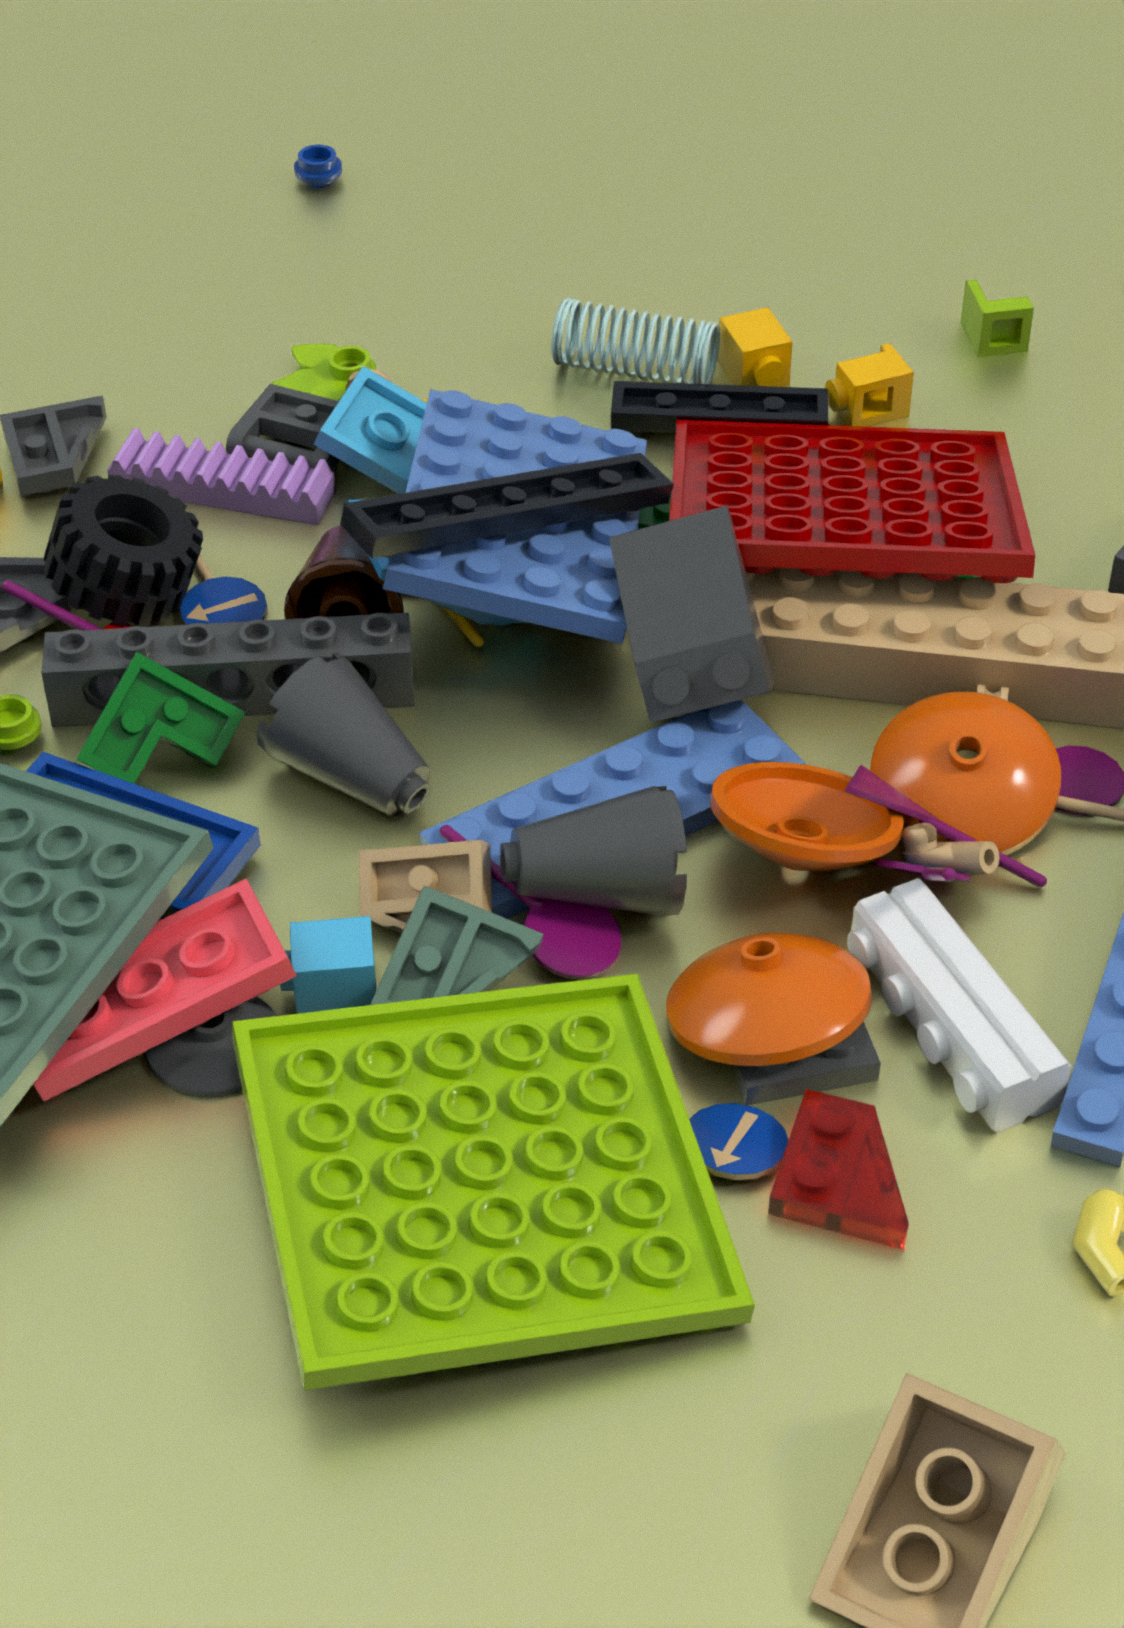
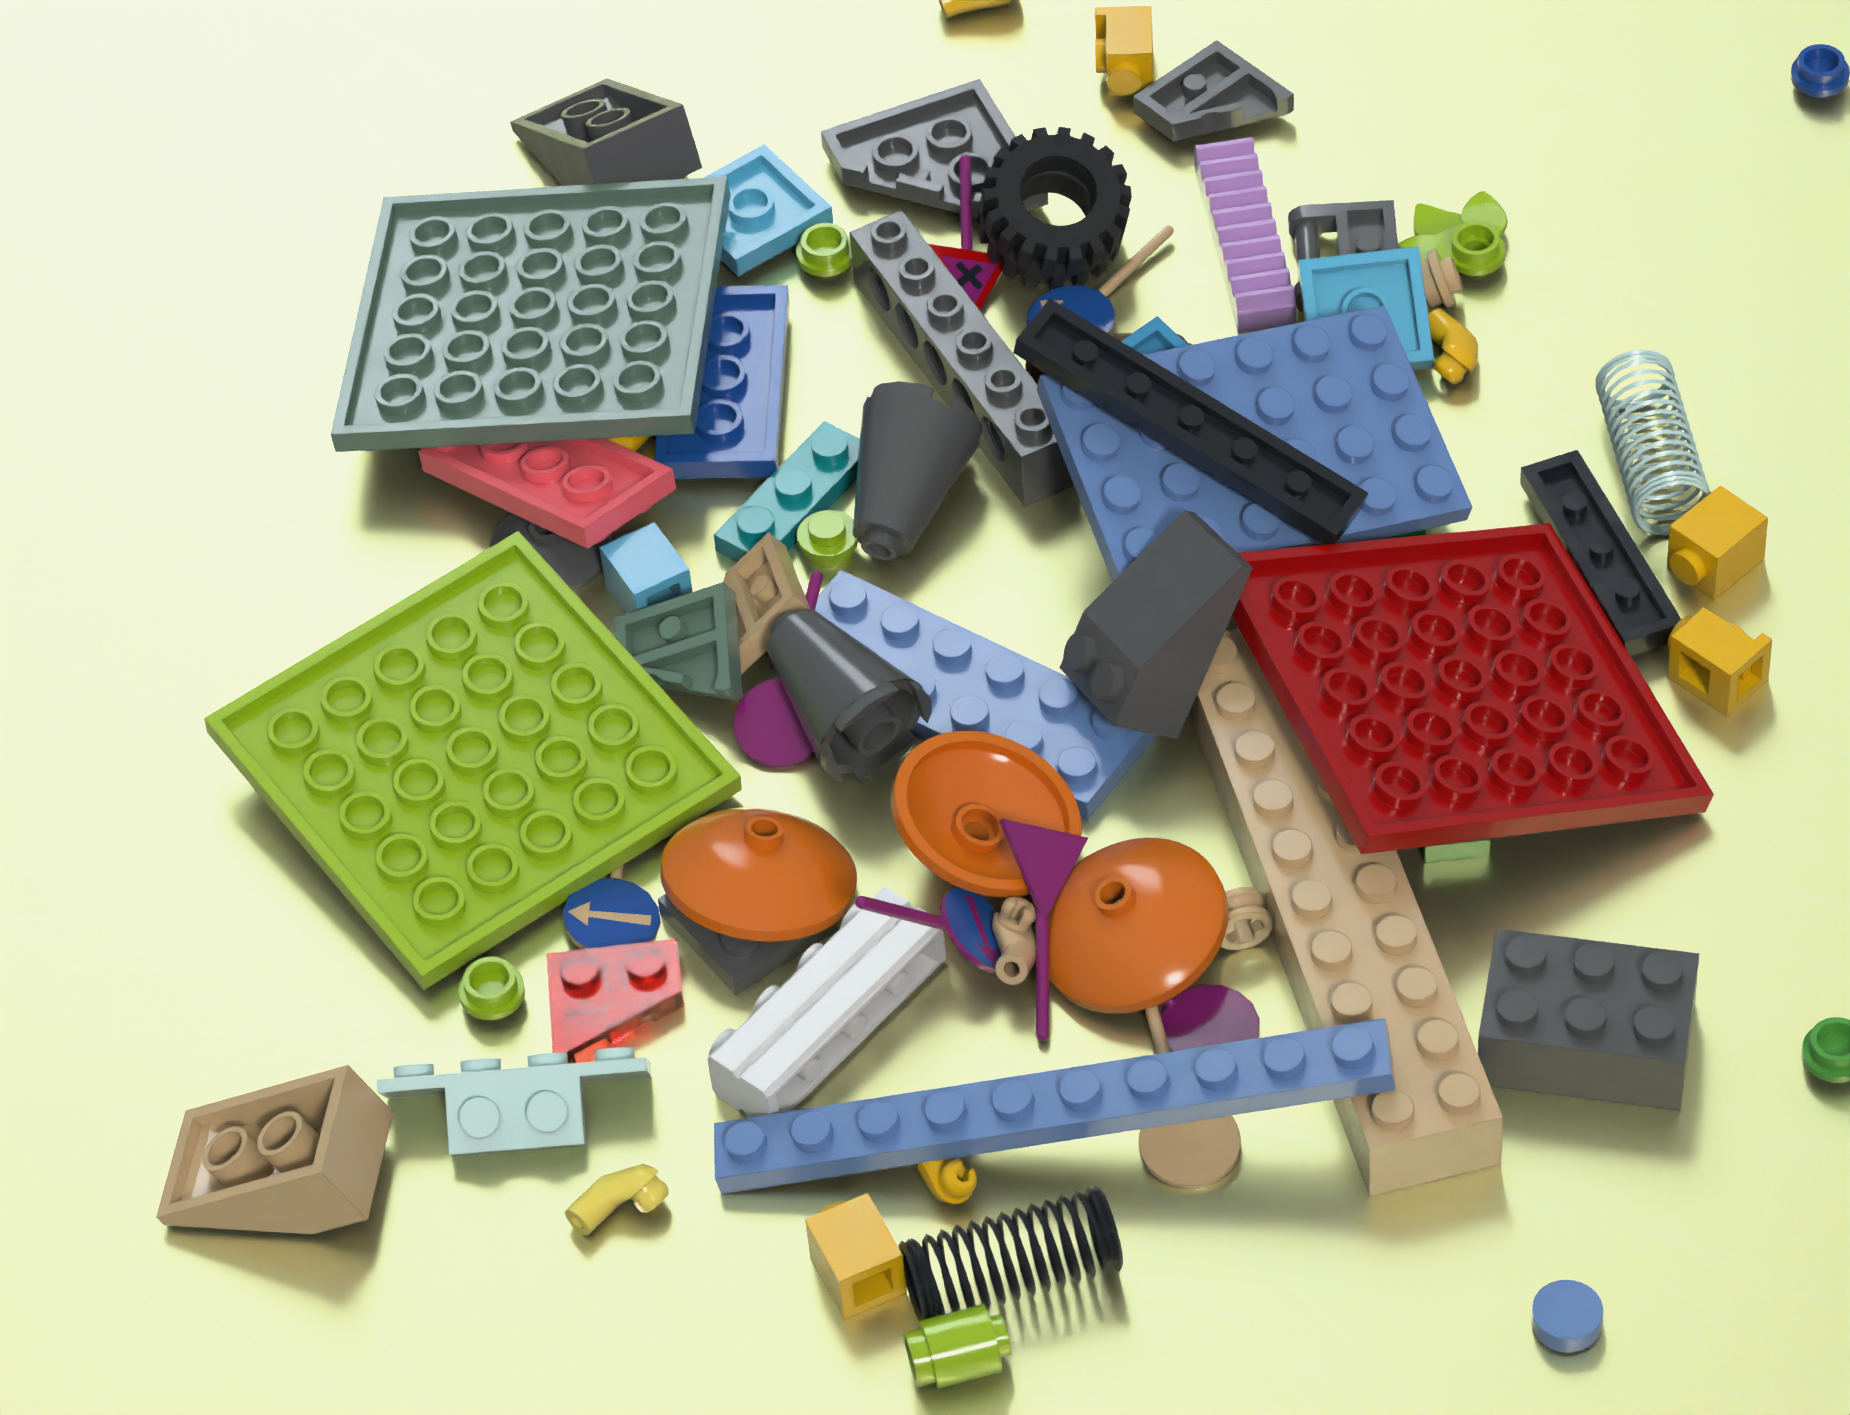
camera: 70 degrees right, 5 degrees up
green plate [75,652,246,784] -> none
none -> light aqua bracket [376,1047,652,1157]
none -> lime plate [458,957,525,1020]
none -> plate [713,421,860,562]
none -> lime plate [797,510,858,568]

